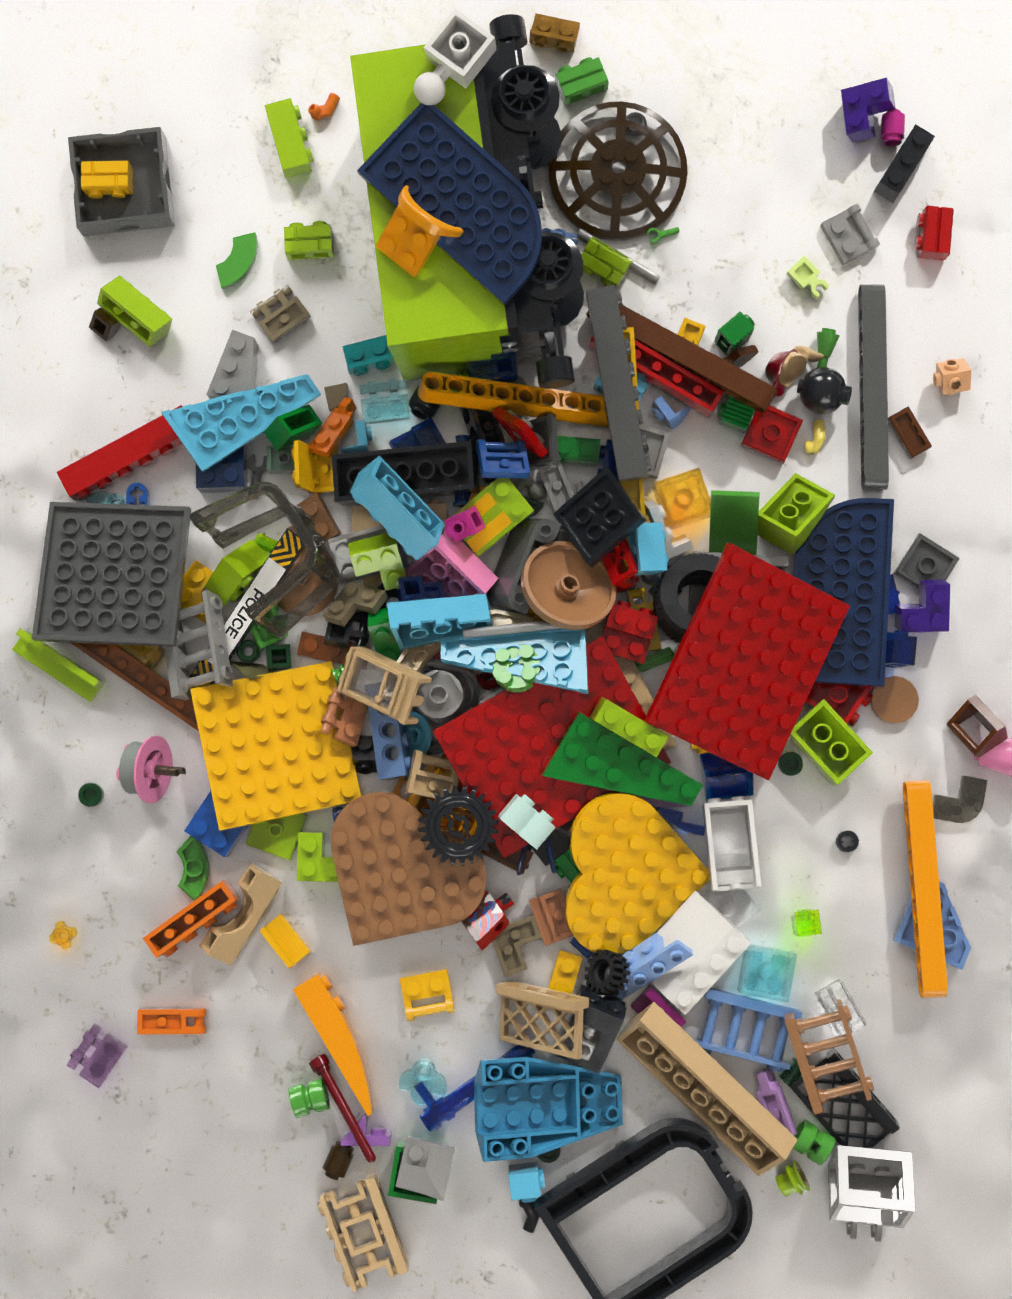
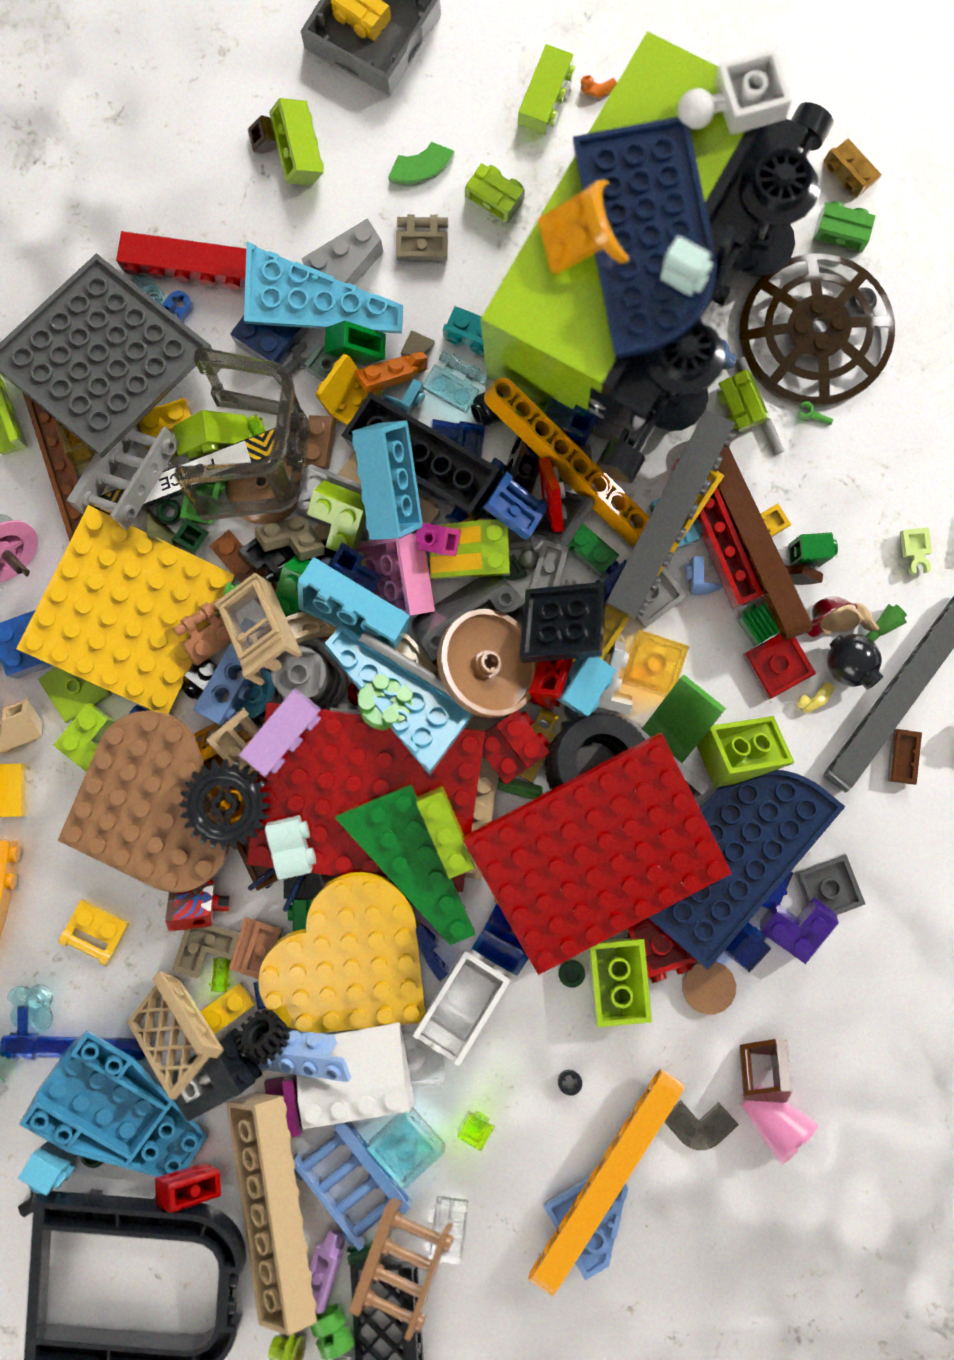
camera: 35 degrees right, 0 degrees up
none -> red brick [155,1162,221,1213]
none -> clear neon green pin [209,958,231,992]
none -> lavender brick [239,688,321,776]
none -> light aqua brick [660,236,713,297]

